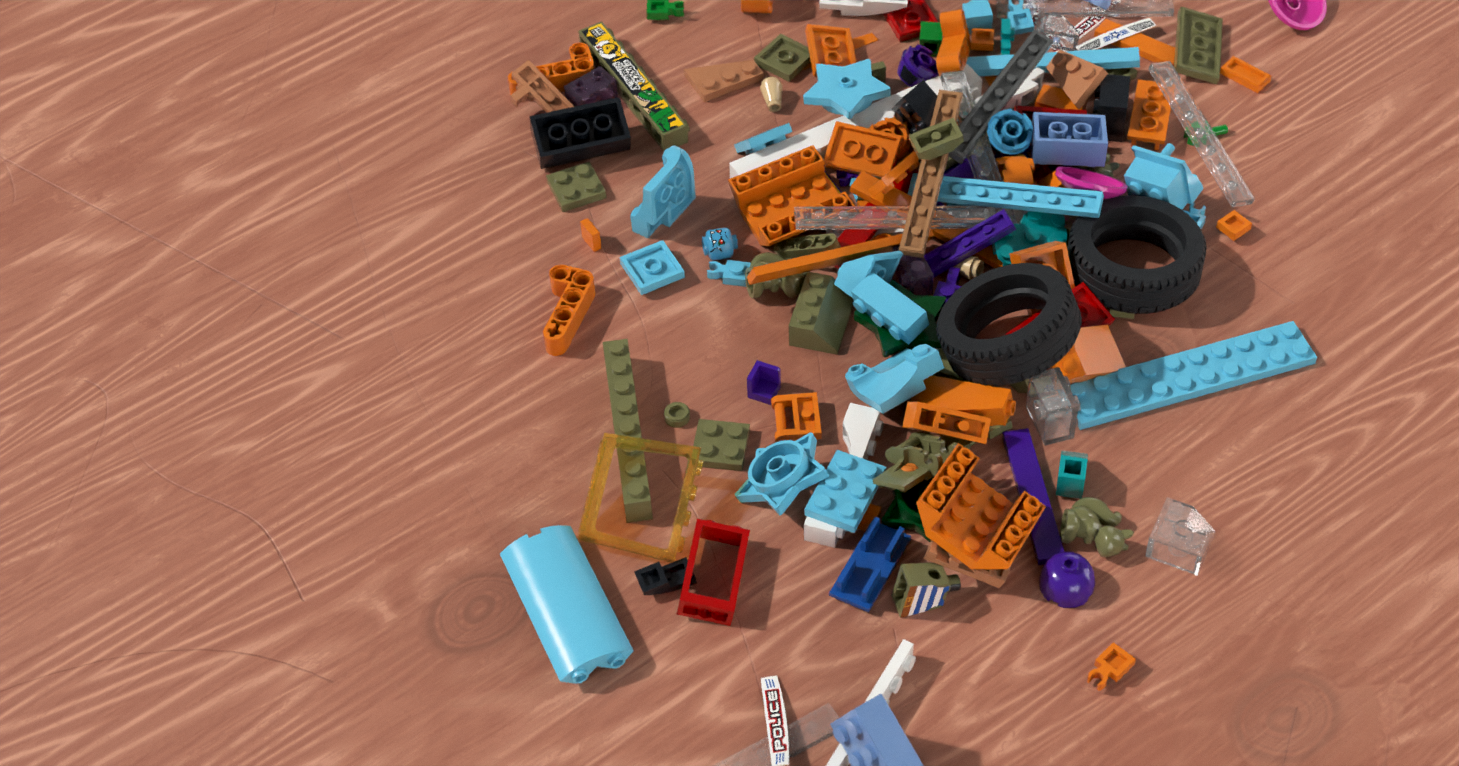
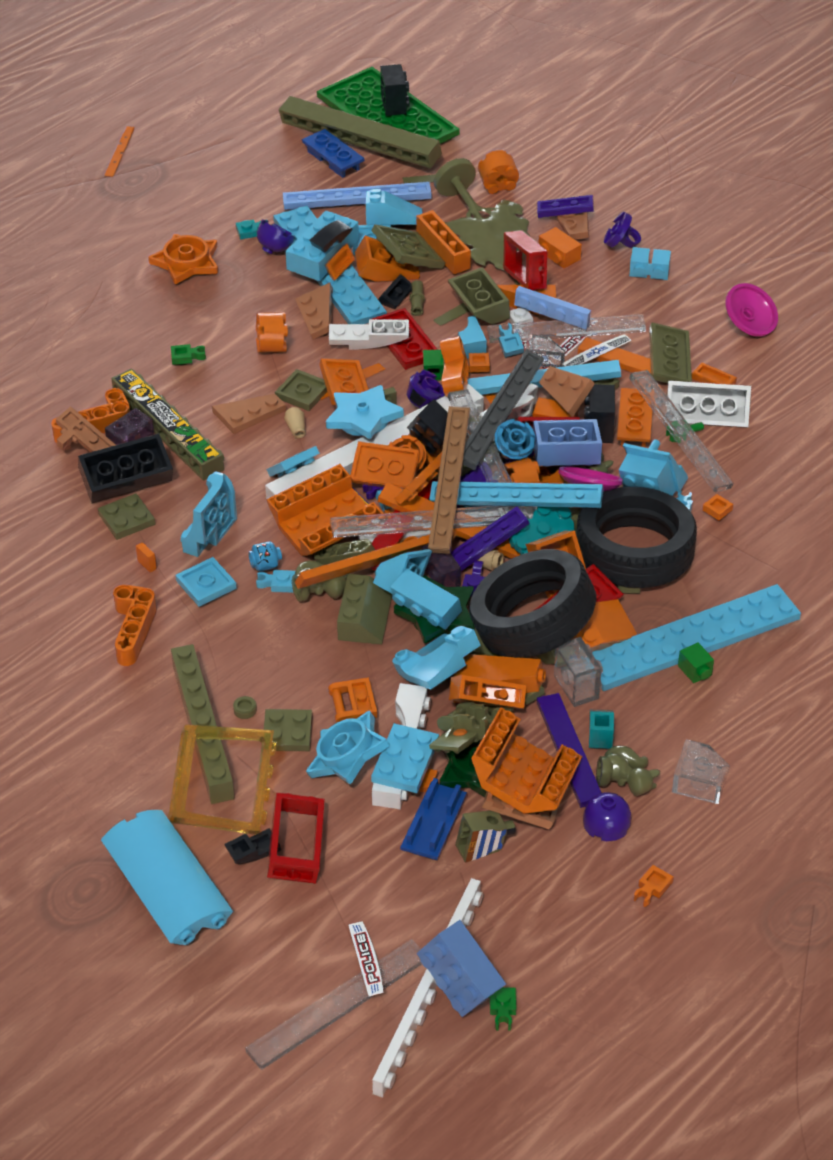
camera: 10 degrees left, 5 degrees down
dark purple panel [747,360,781,405] -> none
olive slope [909,118,964,160] -> none
teal plate [1000,19,1015,55] -> none
none -> white slope [666,381,751,427]
none -> green brick [678,642,714,684]

